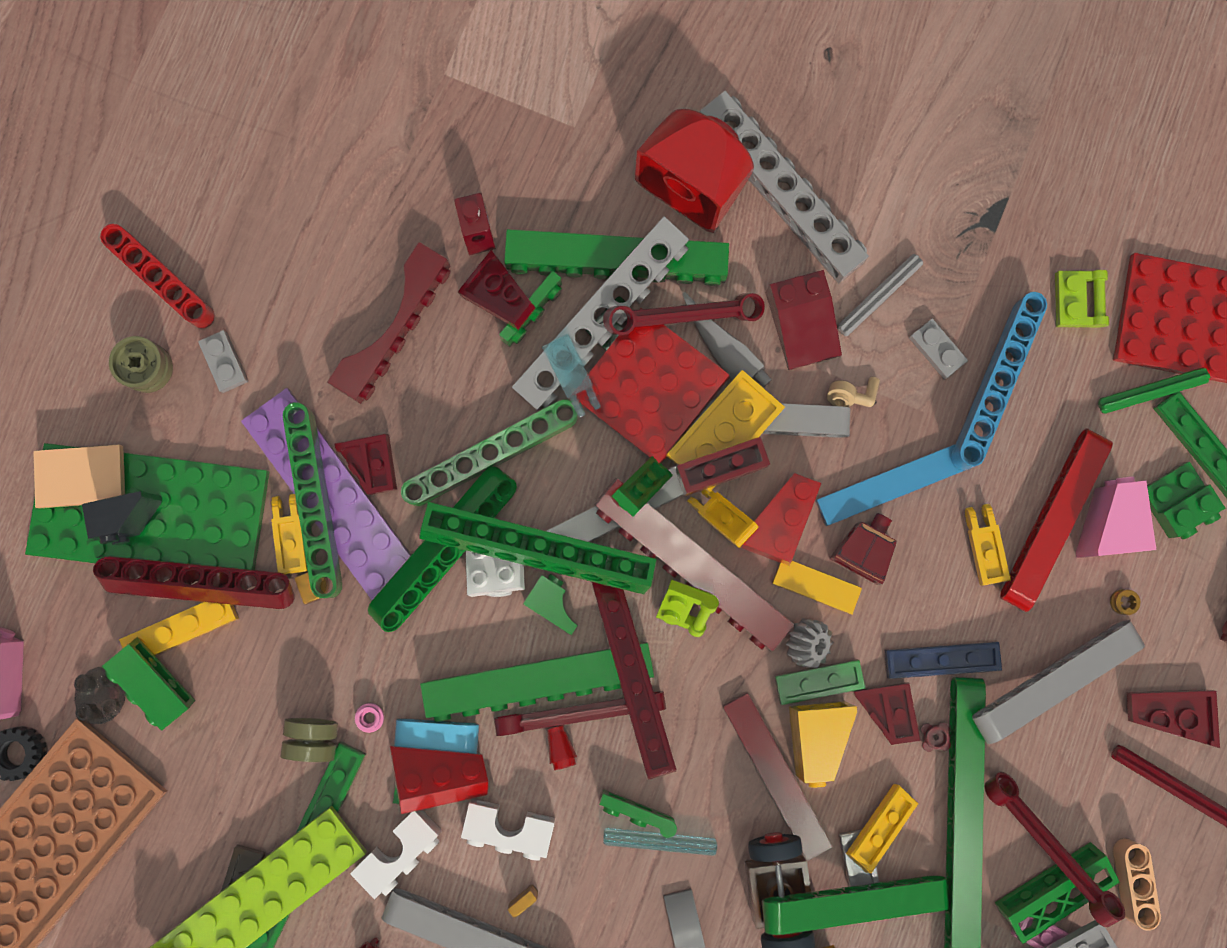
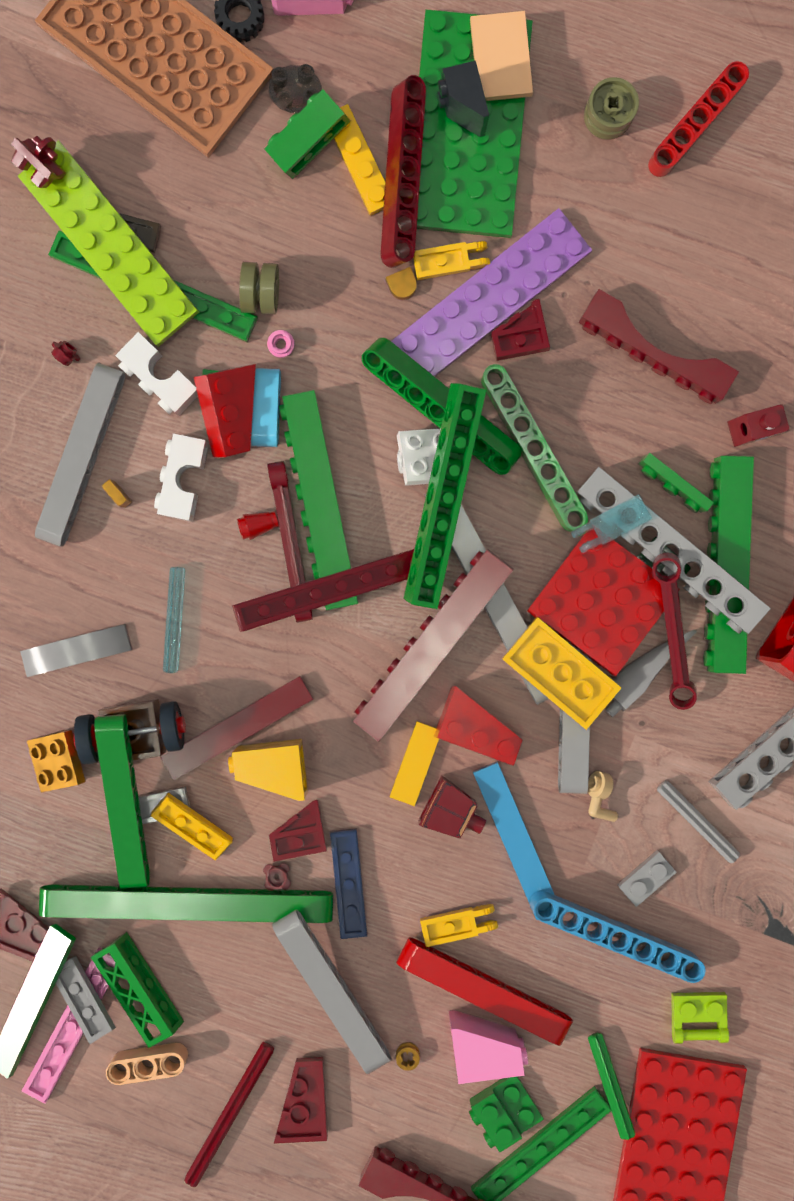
camera: 95 degrees right, 5 degrees up
light grey plate [198,330,248,393] -> none
green beam [283,402,343,598] -> none
dark red wing [458,250,535,330] -> none
green arch [523,574,578,635] -> none
green plate [599,789,677,838] -> none
green plate [612,456,673,517] -> none
lime plate [656,579,719,637] -> none
dark red brick [675,437,770,496] -> none
yellow hinge [687,489,759,548] -> none
dark red slope [765,270,842,370] -> none
green plate [774,659,865,705] -> none
light grey gear [786,618,834,668] -> none
dark red piece [984,772,1125,927] -> none

